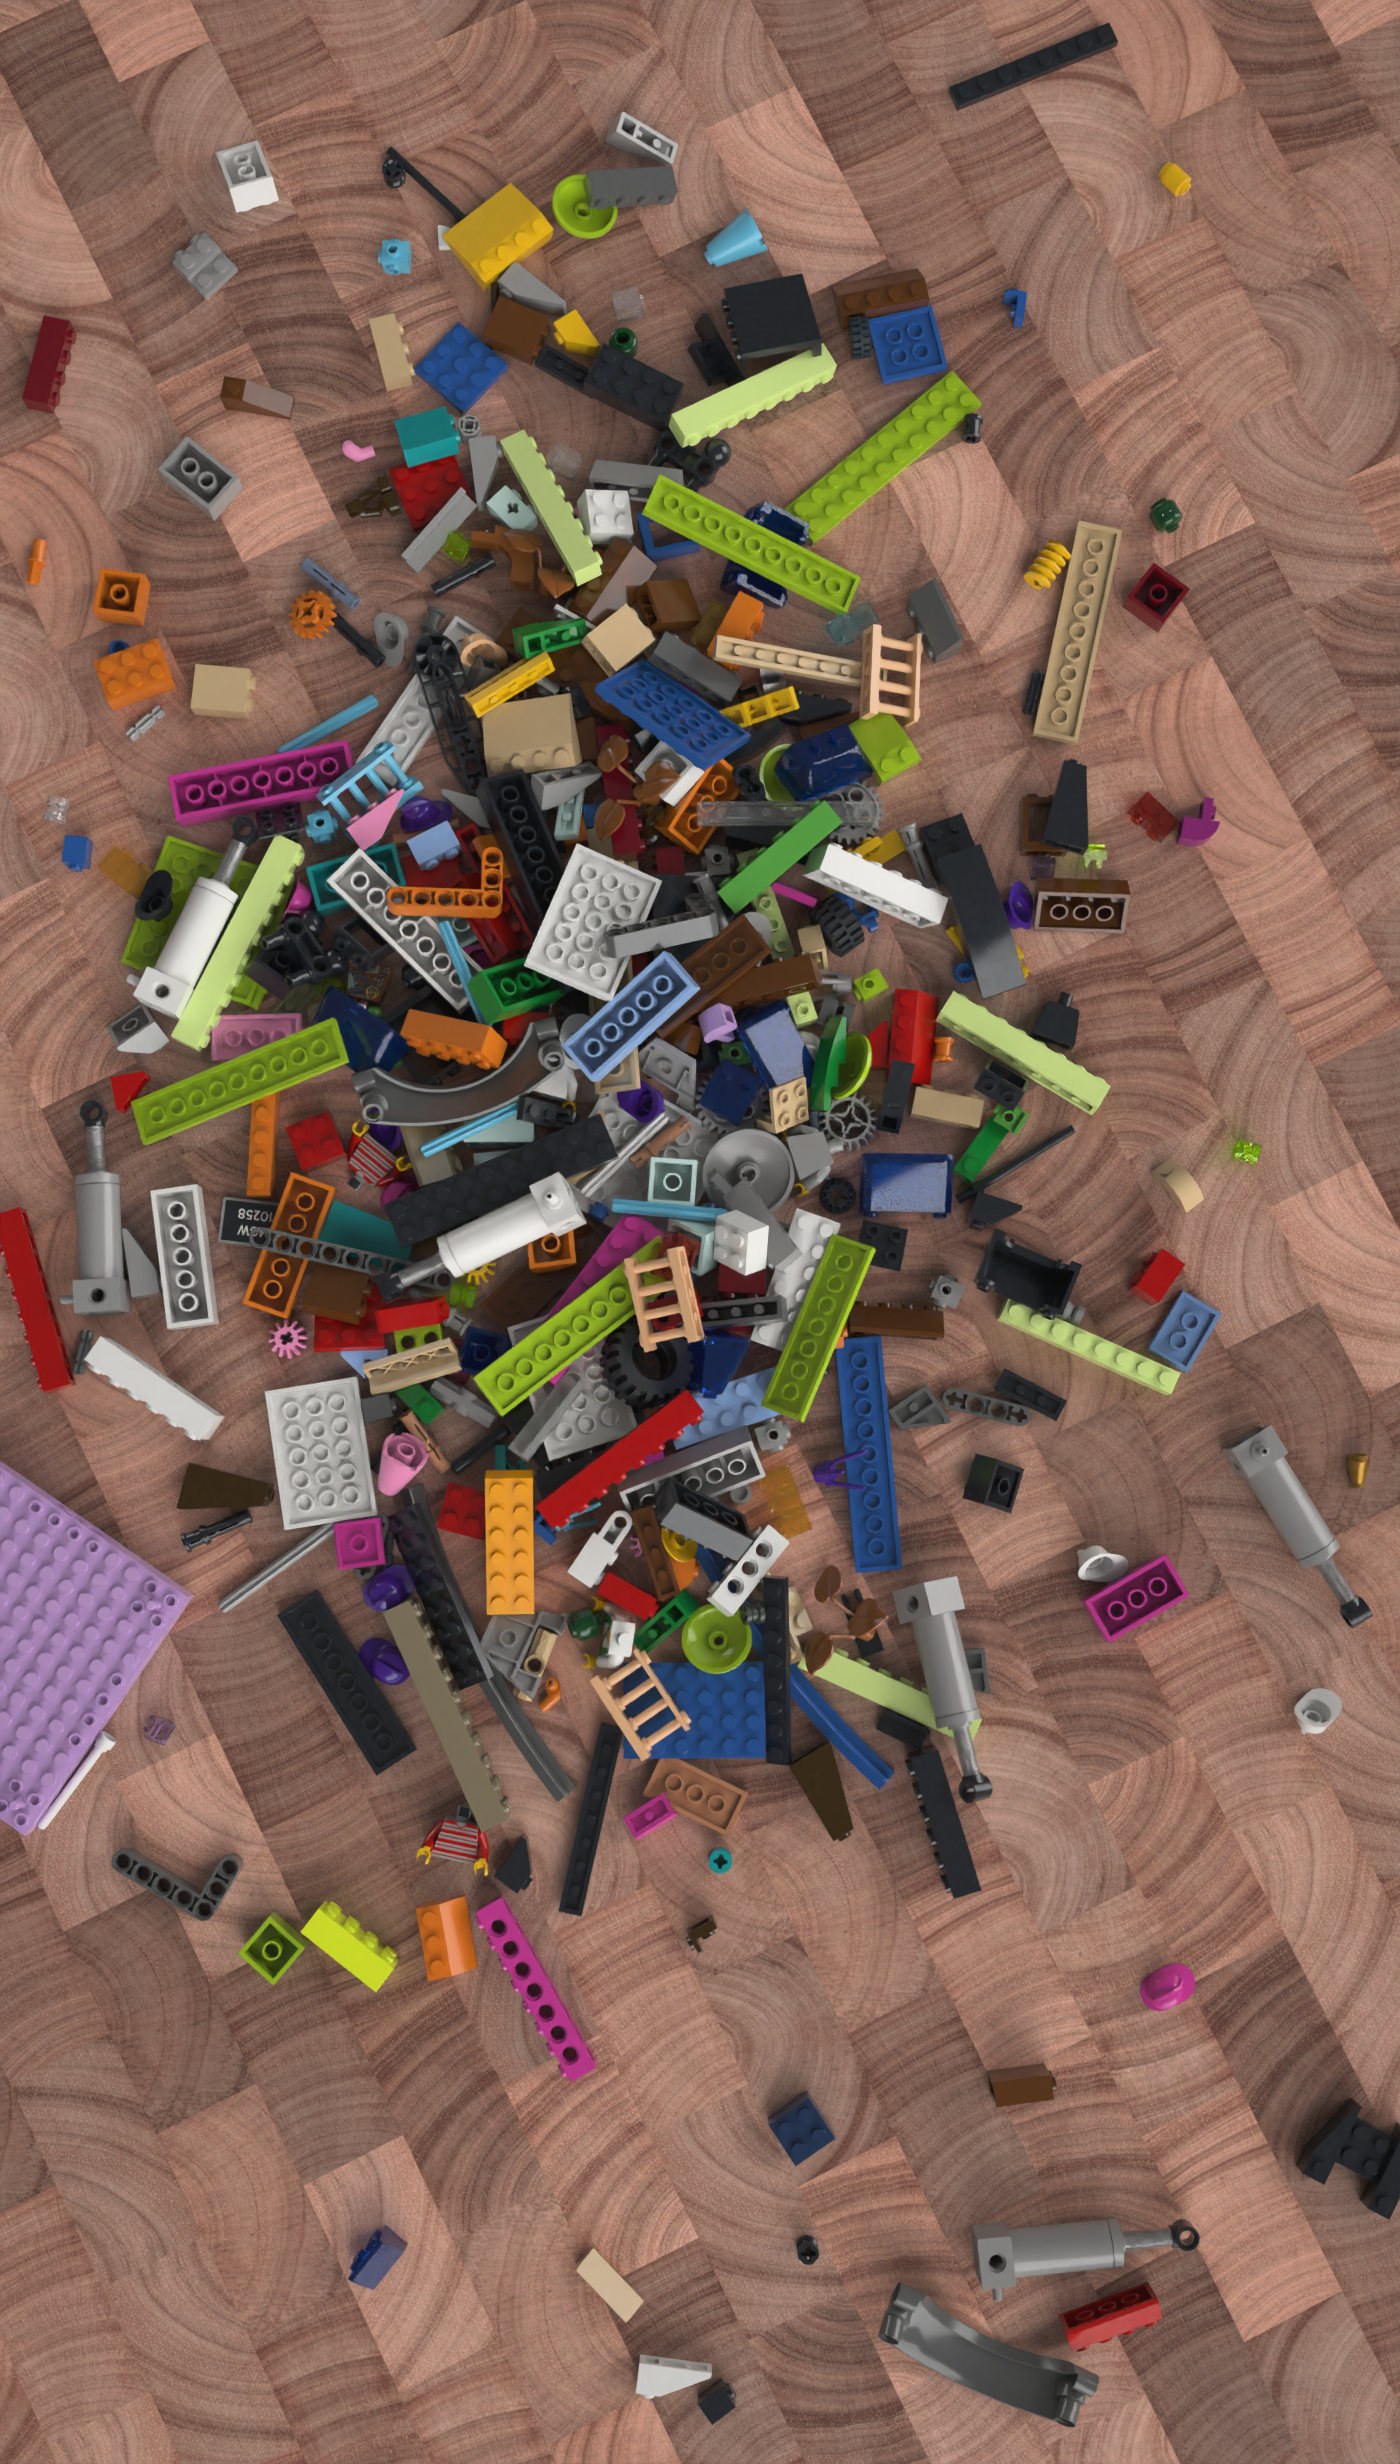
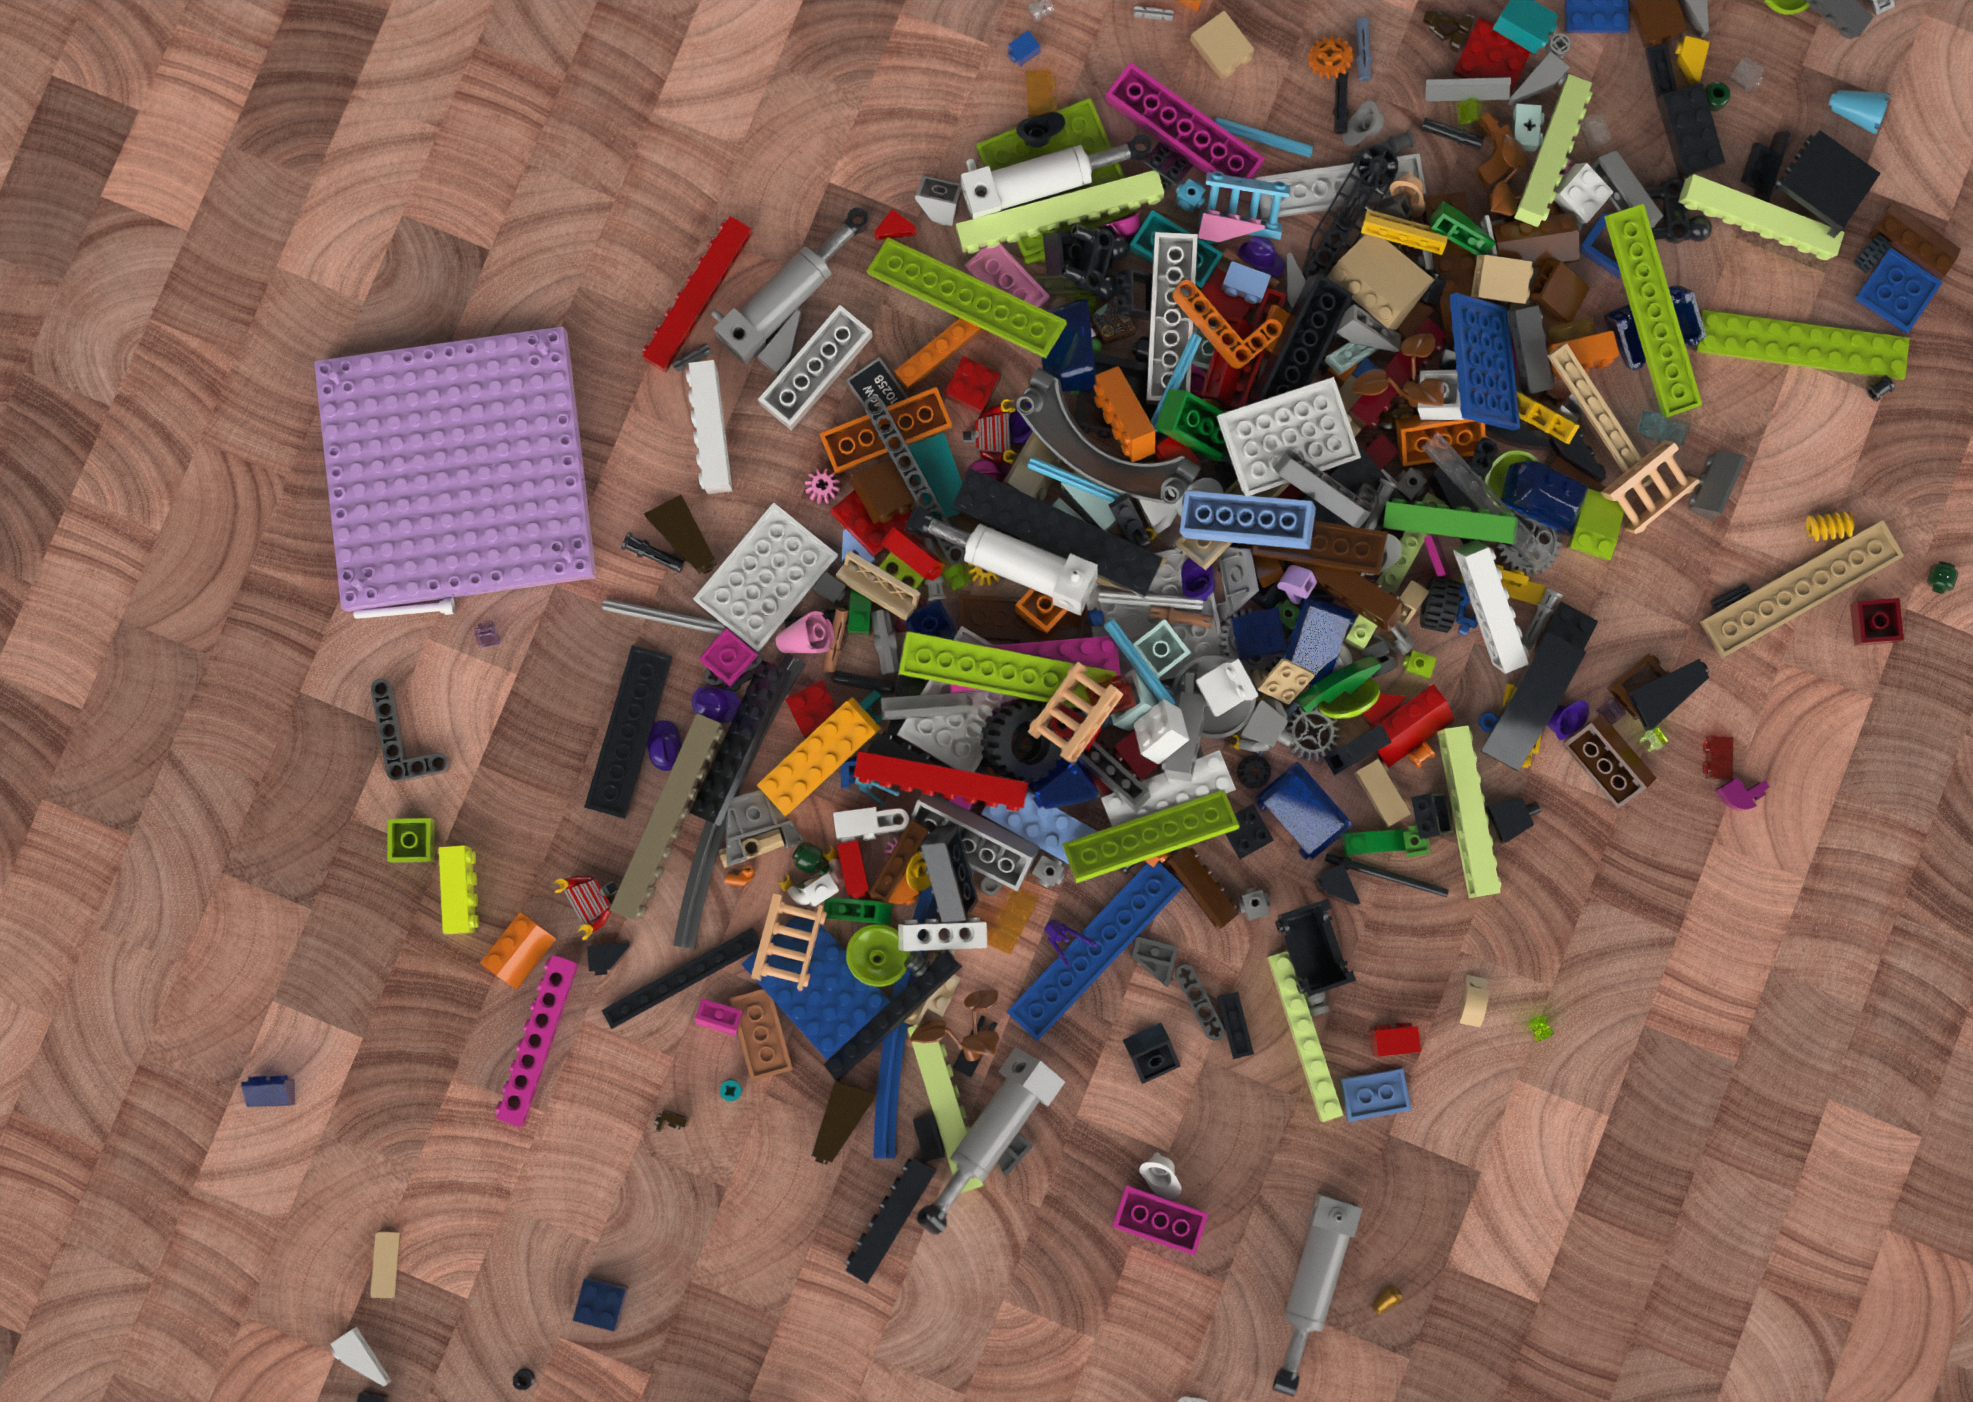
camera: 50 degrees right, 0 degrees up
none -> white bracket [1196,659,1259,717]

